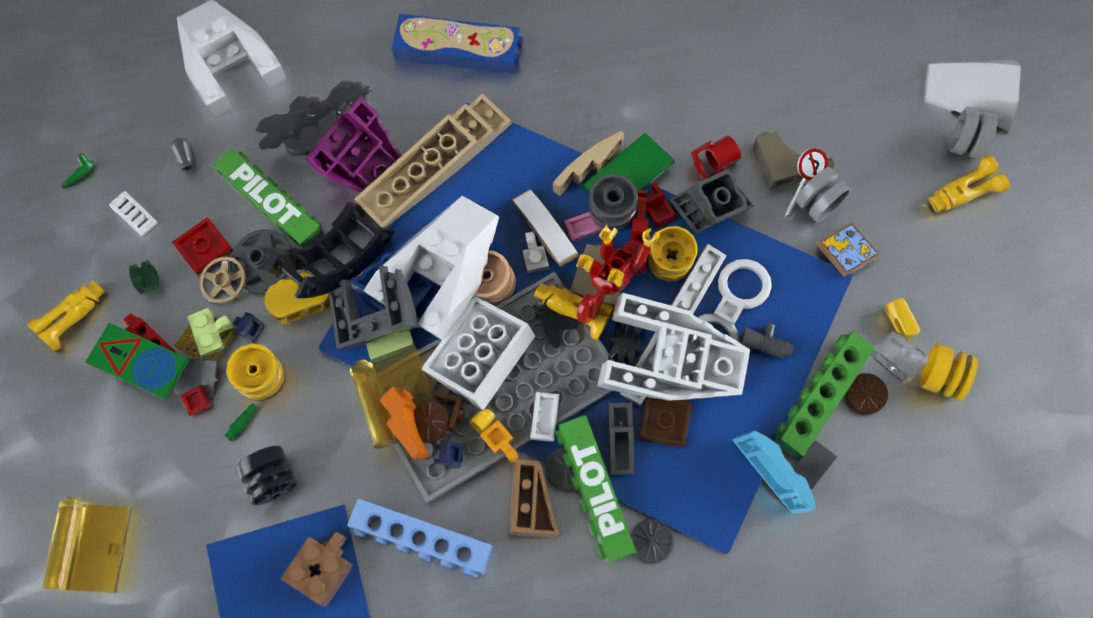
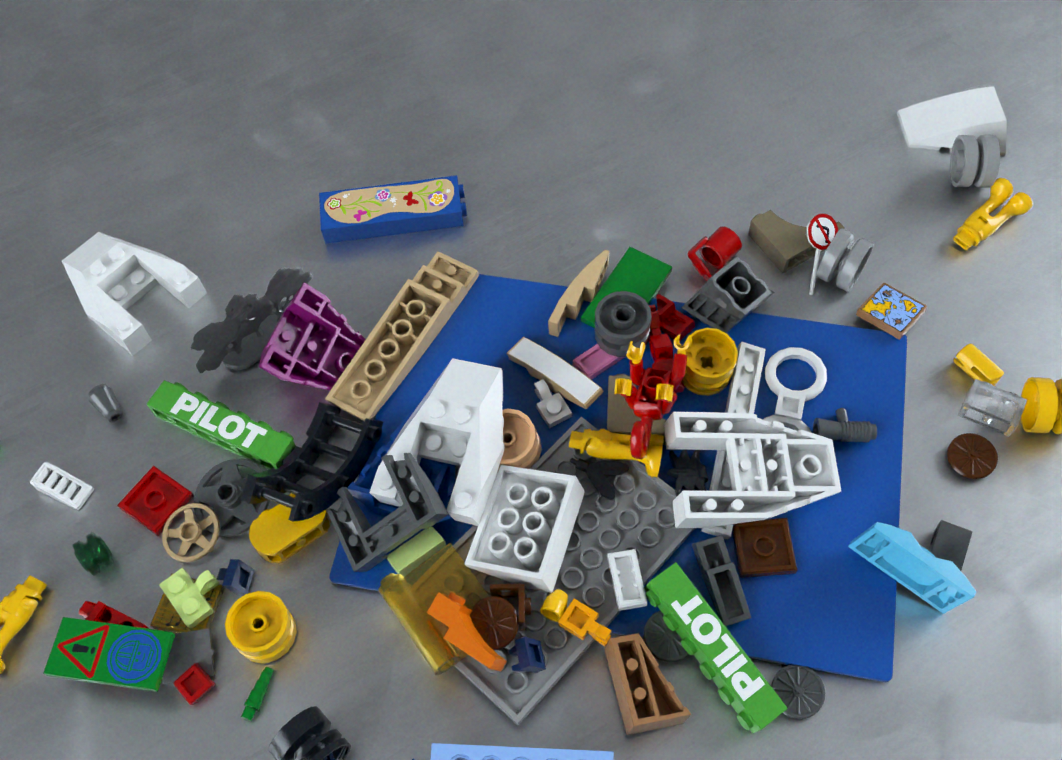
camera: 15 degrees left, 10 degrees down
bright green brick [773,331,875,459] -> none

